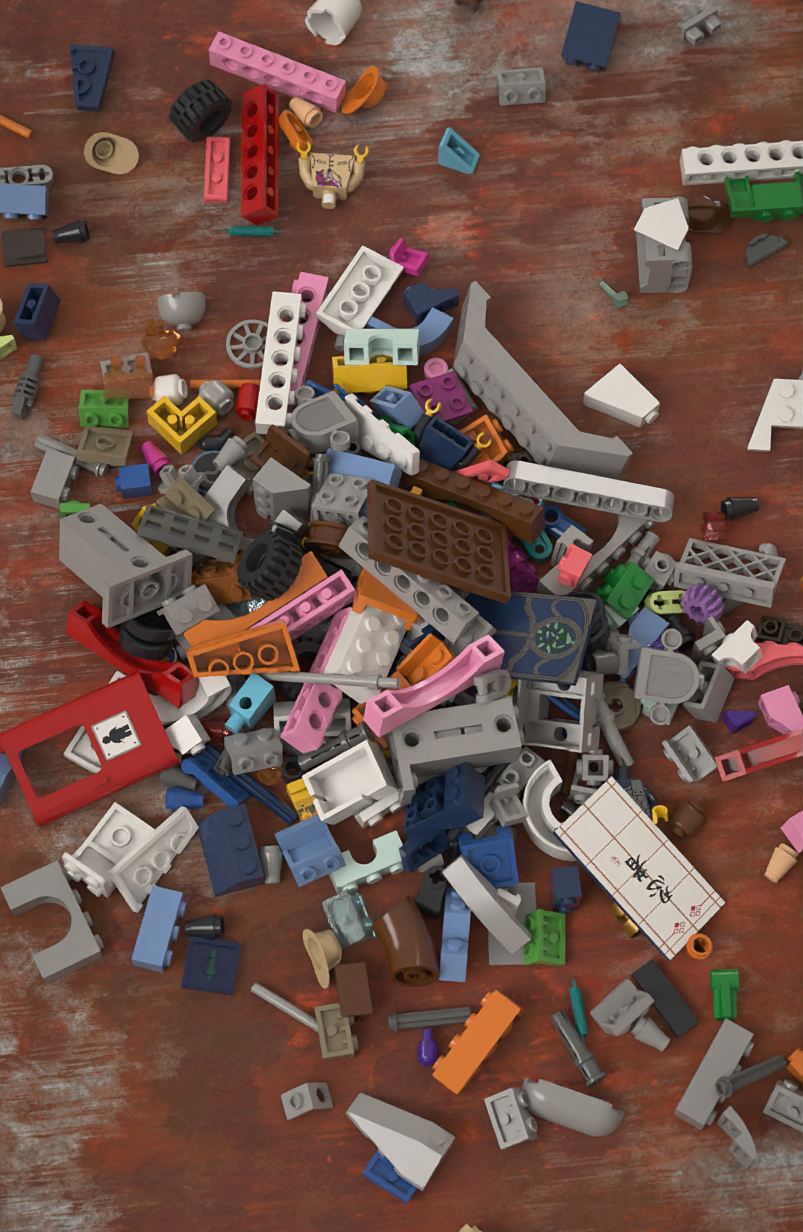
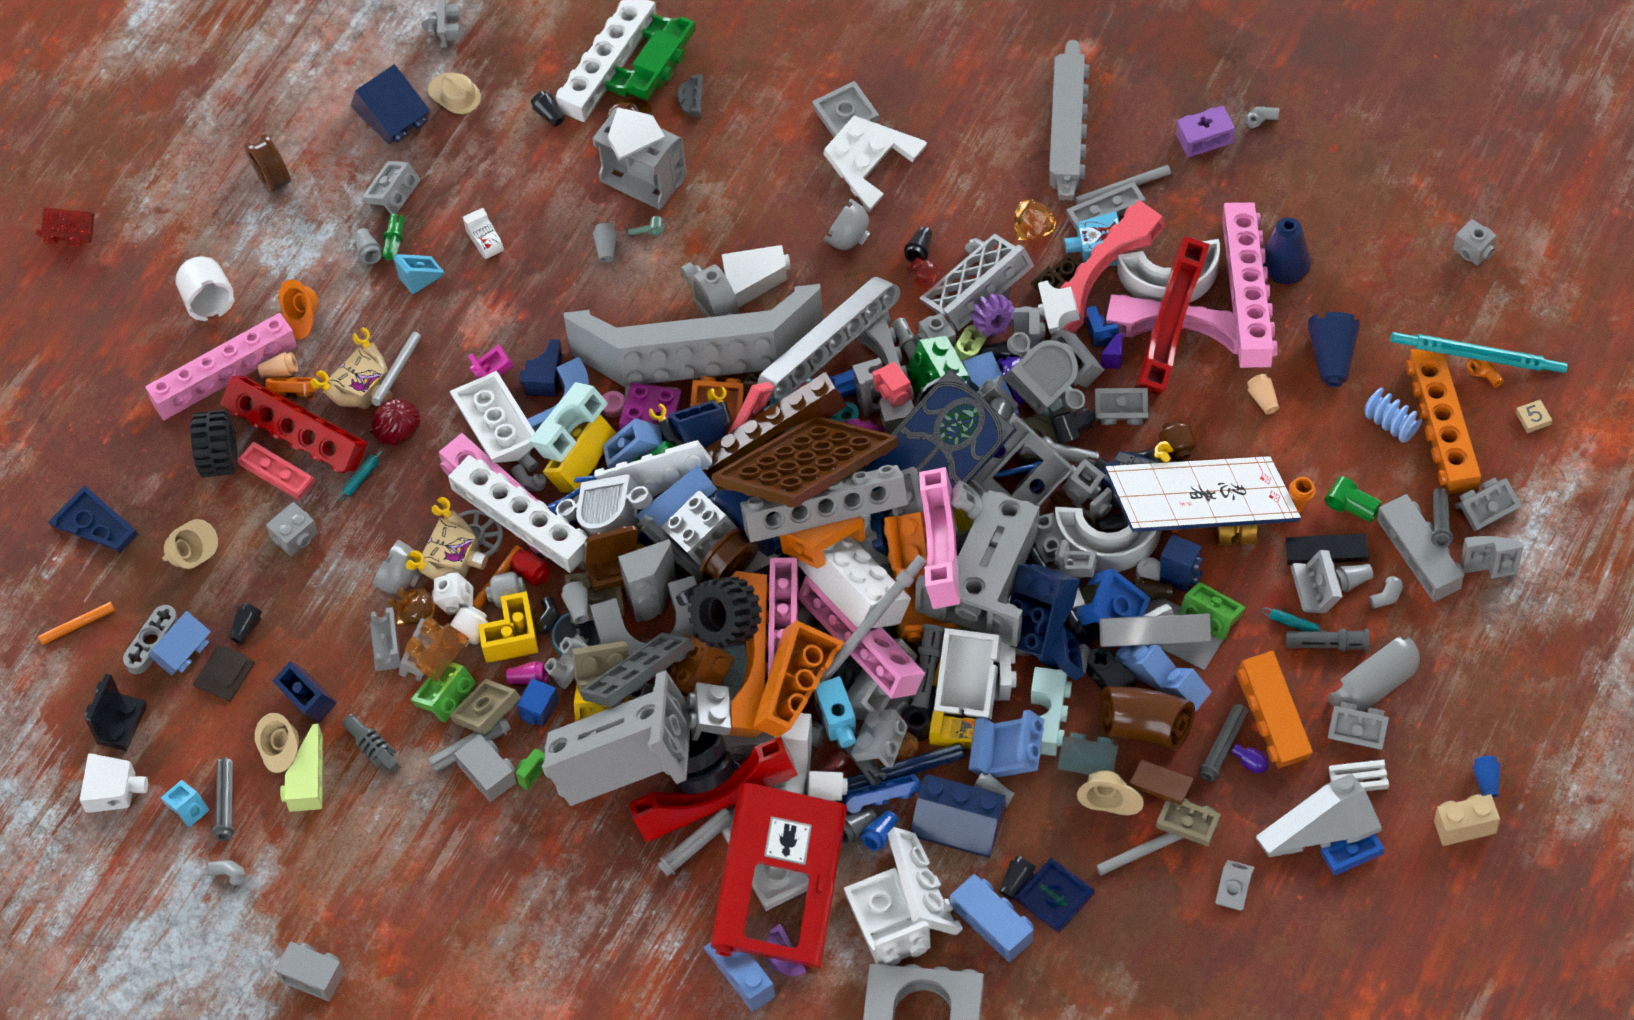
camera: 50 degrees left, 10 degrees down
none -> light grey head [266,502,319,556]
none -> light grey cone [355,228,382,264]
none -> light grey hinge [370,607,402,672]
none -> light grey bar [371,332,421,406]
none -> dark red hair [371,398,421,446]
none -> green axle [382,214,405,261]
none -> tan torso [405,497,488,580]
none -> tan piece [428,73,481,114]
none -> white brick [432,572,474,616]
none -> white leg [463,208,504,259]
none -> light grey arm [511,464,546,492]
none -> black cone [531,91,565,127]
none -> light grey cone [592,223,618,263]
none -> light grey axle [657,808,733,877]
none -> light grey piece [680,262,739,318]
none -> medium lavender tile [766,924,806,976]
none -> light grey cylinder [823,199,870,250]
none -> black piece [1050,406,1096,443]
none -> blue bracket [1085,306,1119,347]
none -> dark brown cone [1132,576,1172,601]
none -> white tile [1136,557,1160,581]
none -> white tile [1329,760,1389,791]
none -> light grey arm [1369,576,1403,609]

